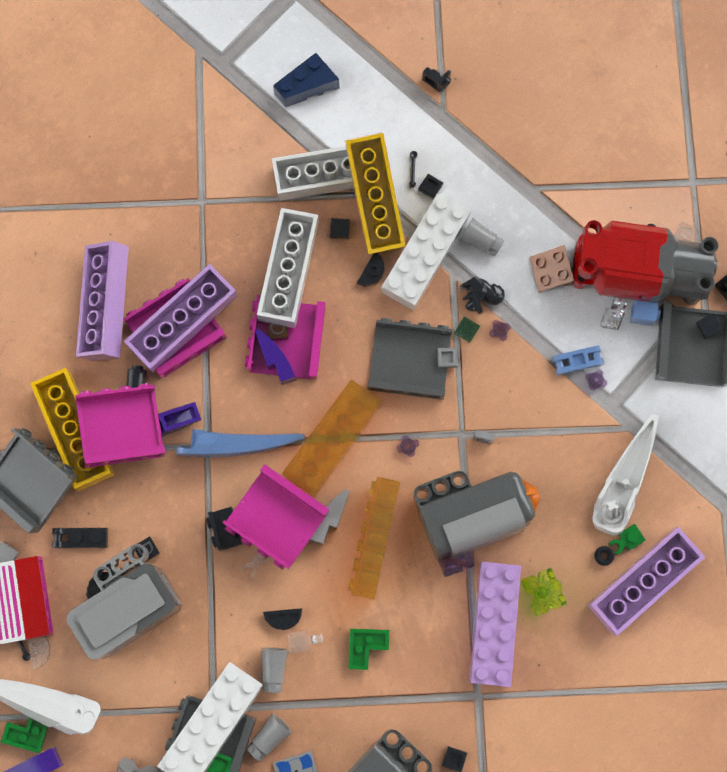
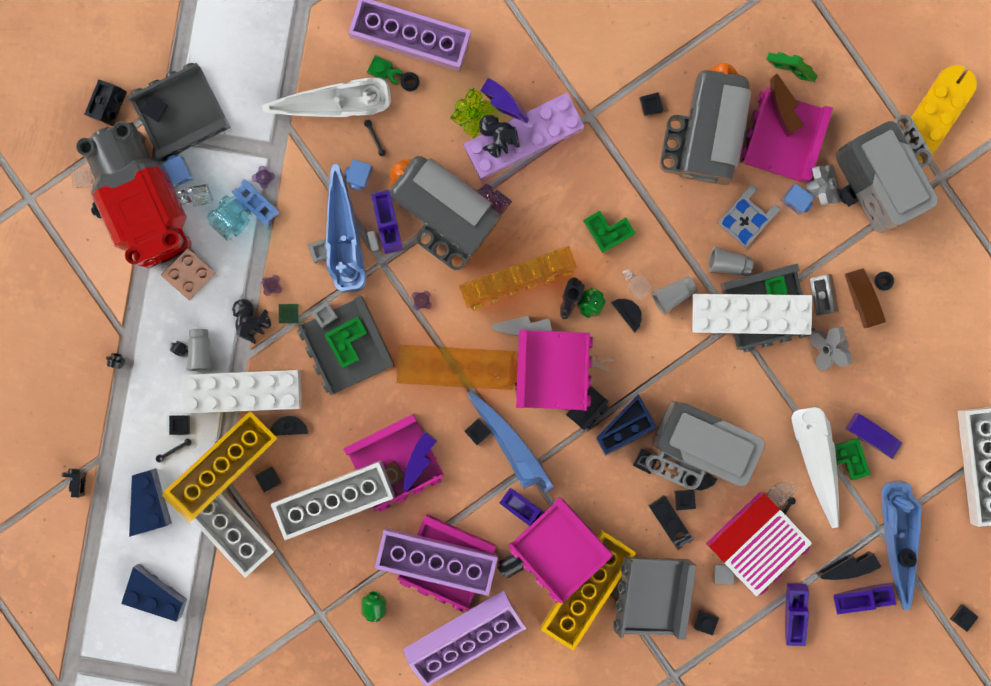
camera: 115 degrees left, 10 degrees up
none -> black plate [106,353,125,369]
none -> dark blue wedge [129,468,172,537]
none -> black plate [170,341,188,357]
none -> clear light blue brick [207,195,253,241]
none -> light grey tile [308,239,327,263]
none -> green plate [324,316,367,368]
none -> medium blue piece [325,164,366,293]
none -> medium blue brick [344,159,373,191]
none -> green head [361,591,387,622]
none -> black hinge [364,120,386,156]
none -> dark purple slope [371,190,403,254]
none -> black tile [464,418,491,445]
none -> black animal [479,115,520,158]
none -> dark purple slope [480,78,529,123]
none -> black animal [560,277,585,319]
none -> green head [577,288,605,318]
none -> dark blue wedge [596,394,657,456]
none -> black plate [674,489,696,510]

